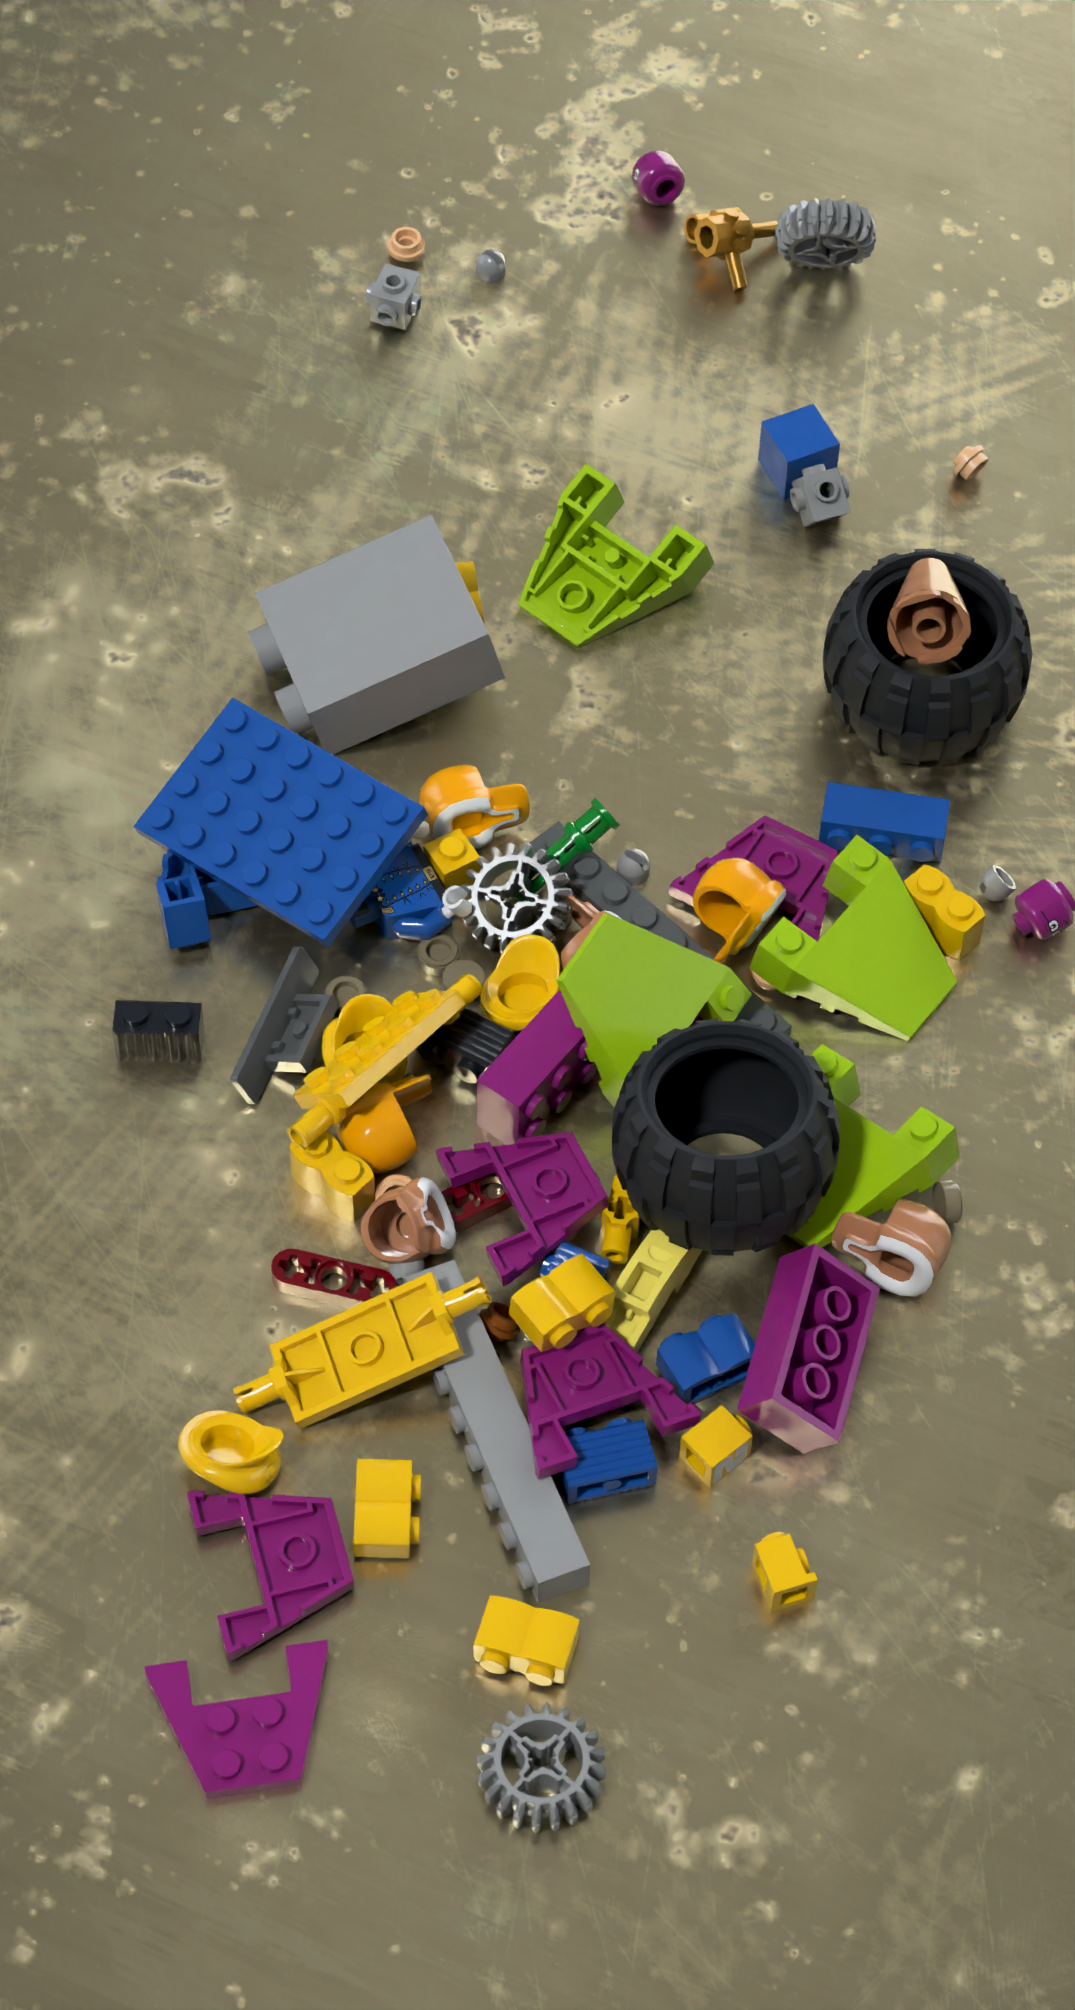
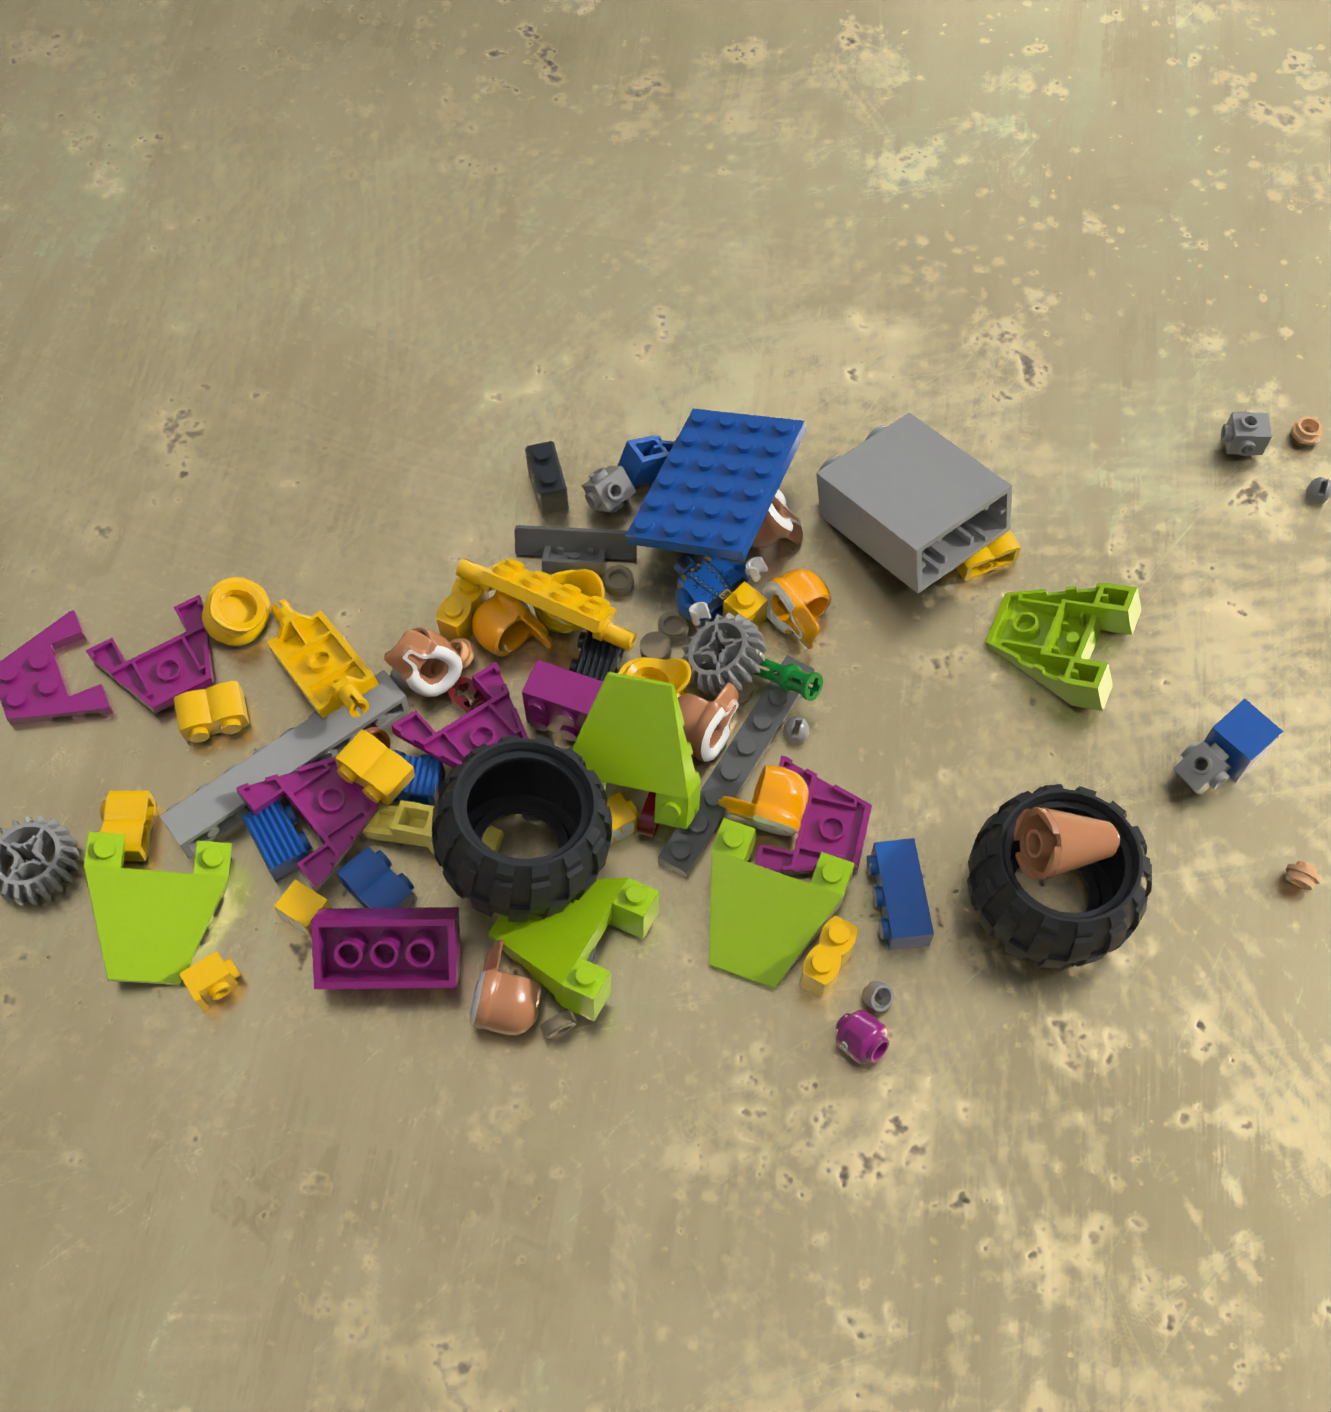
camera: 75 degrees right, 5 degrees up
dark red beam [271,1249,397,1309] -> none
none -> lime wedge [84,831,232,985]
none -> light grey brick [581,466,636,513]

